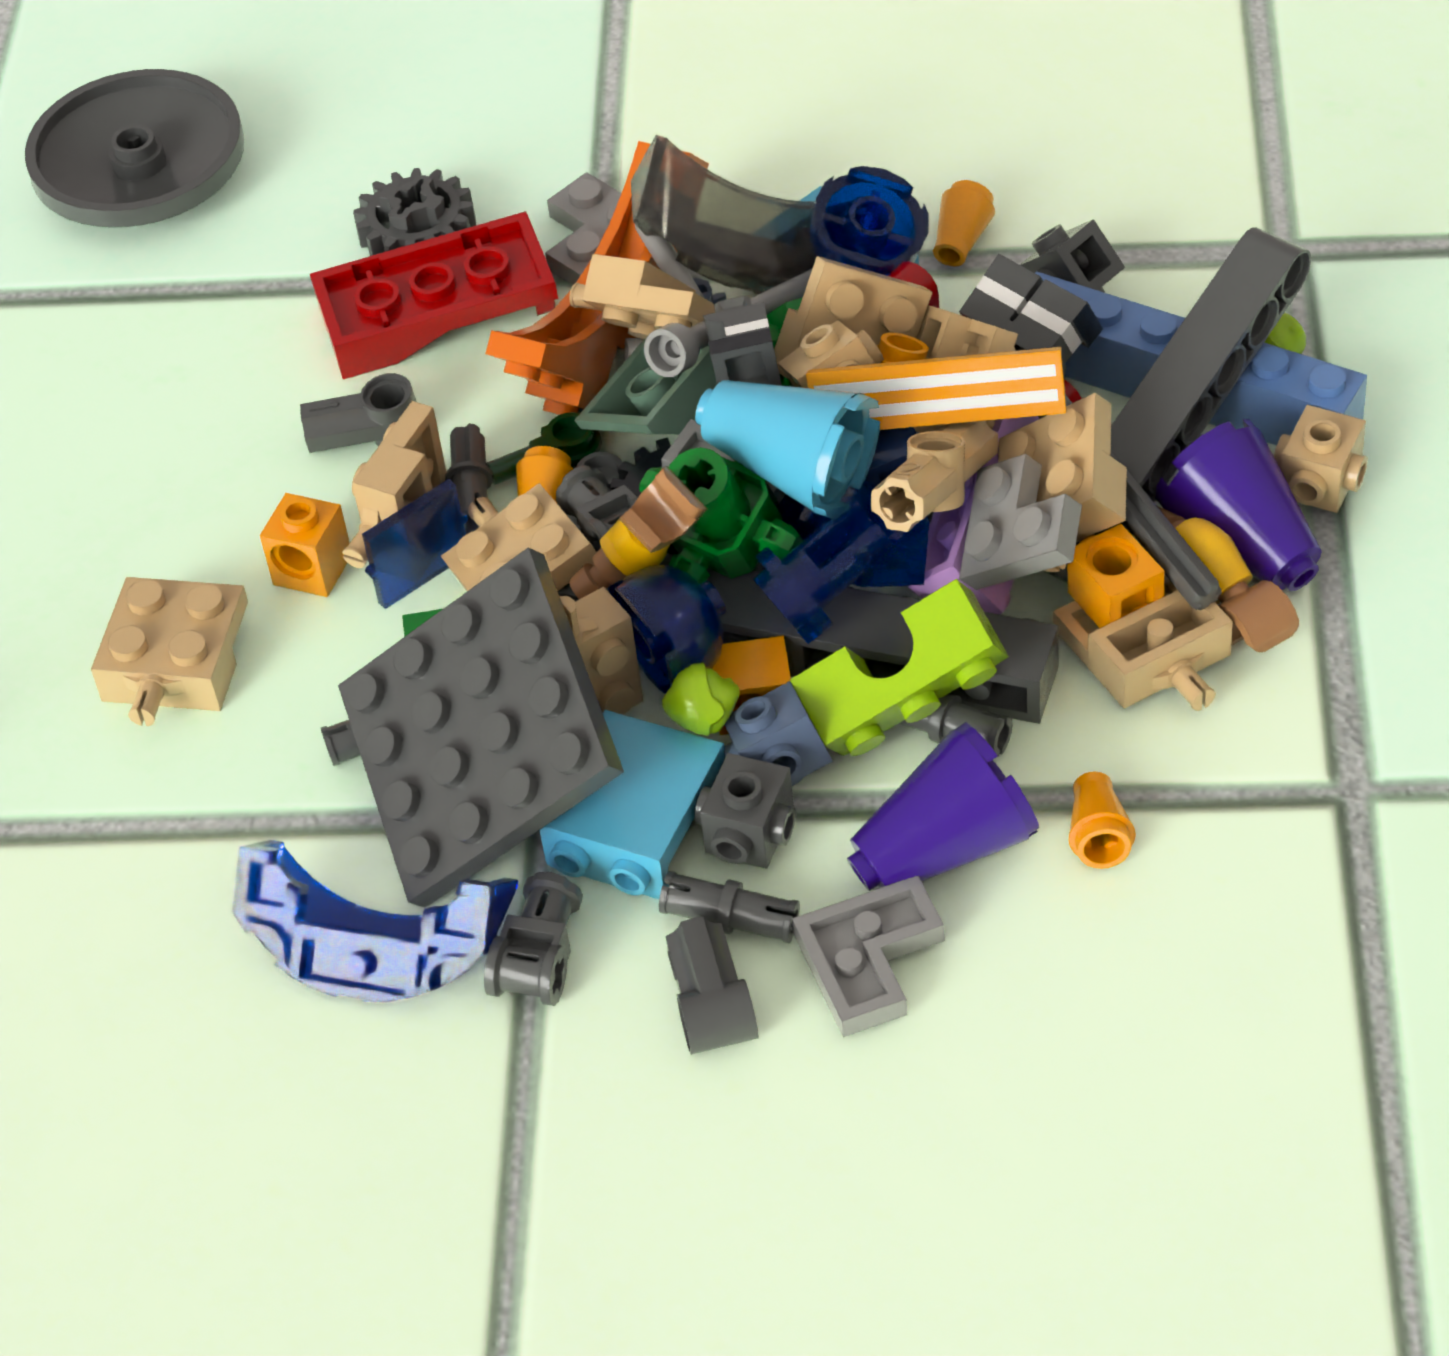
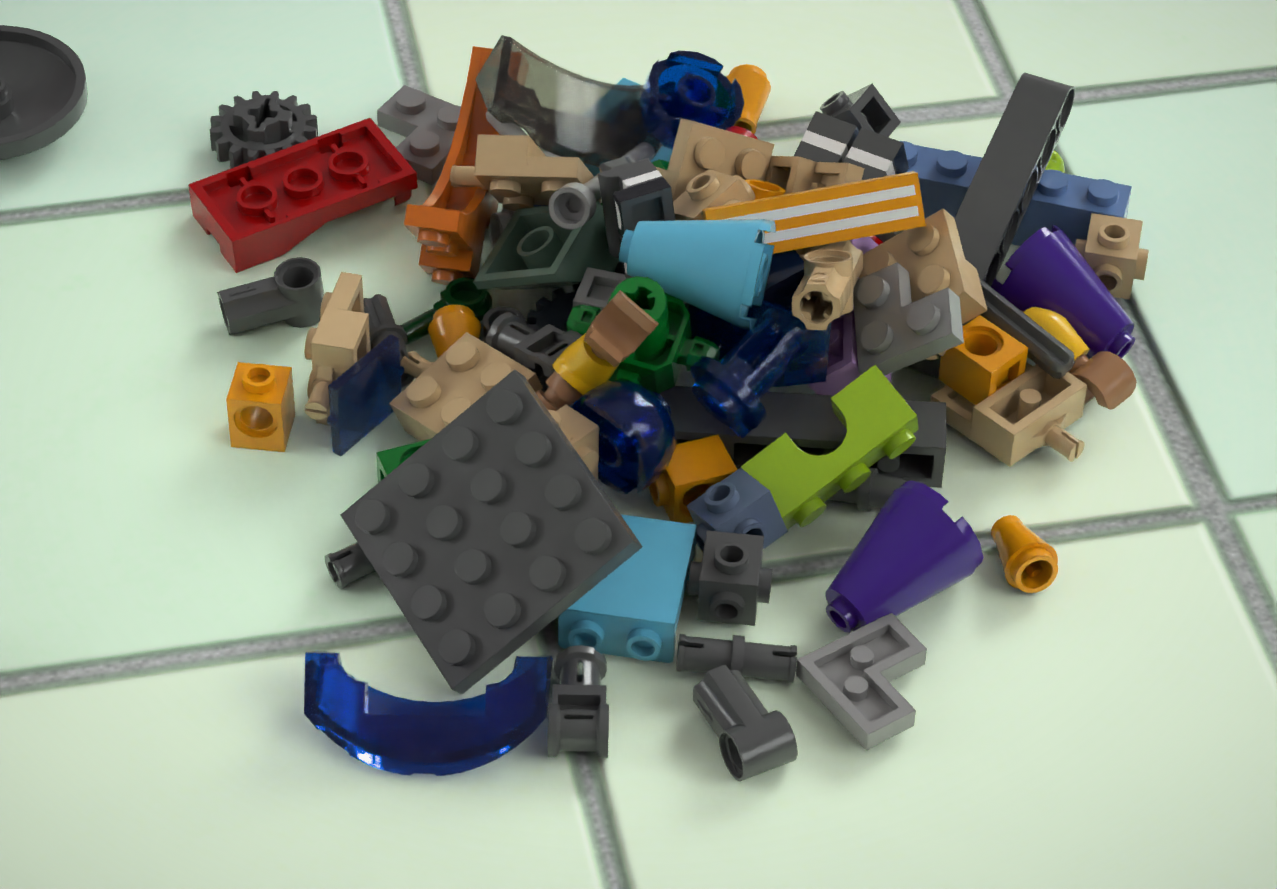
camera: 20 degrees left, 5 degrees down
tan plate [91,577,248,726] -> none
lime piece [662,662,740,736] -> none

